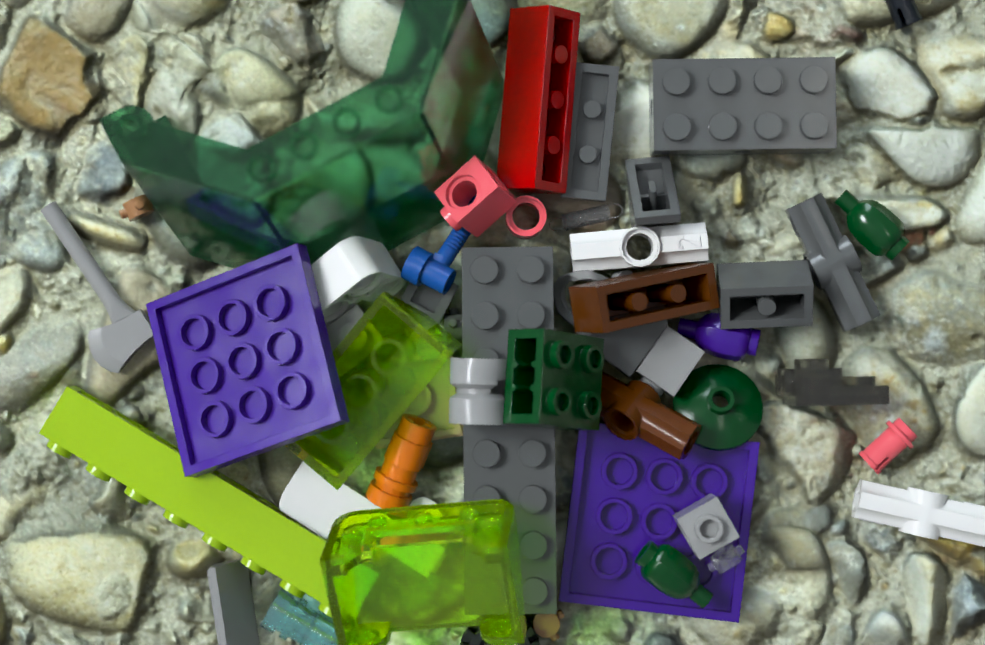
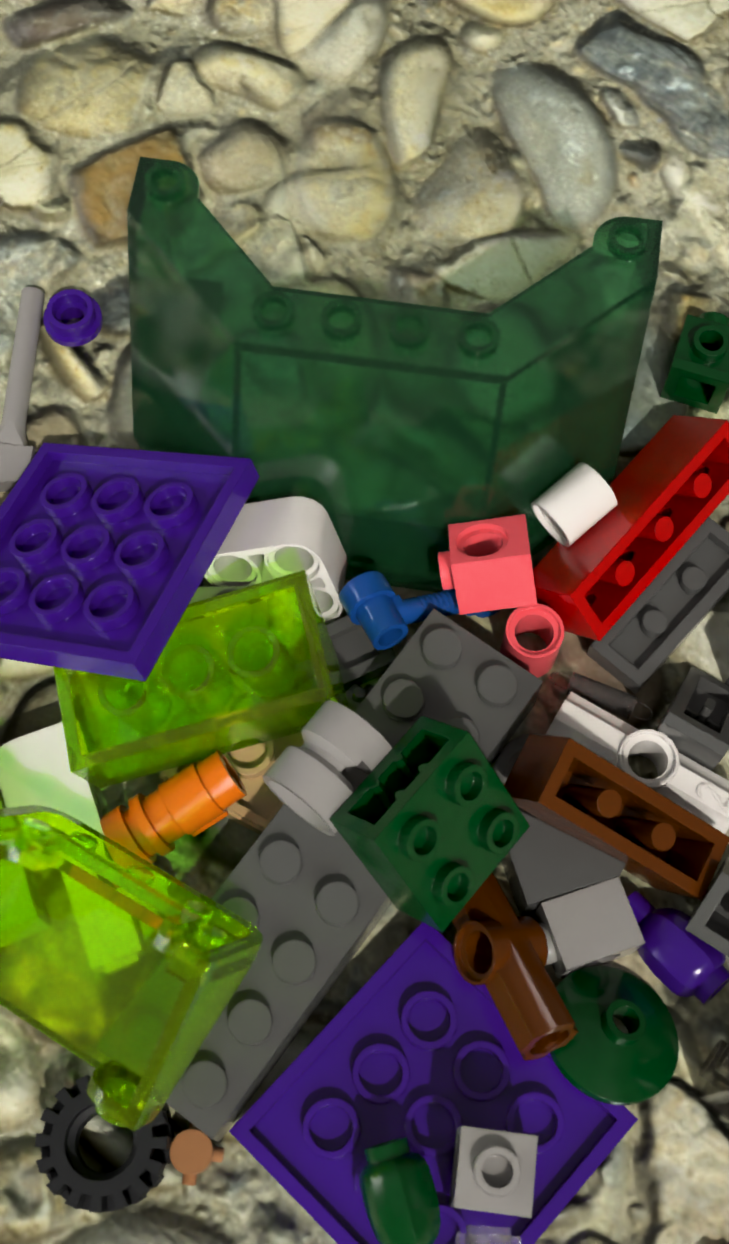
camera: 35 degrees right, 20 degrees down
medium nougat piece [119,194,158,222] -> none
none -> dark purple plate [43,289,103,347]
none -> white beam [531,462,617,547]

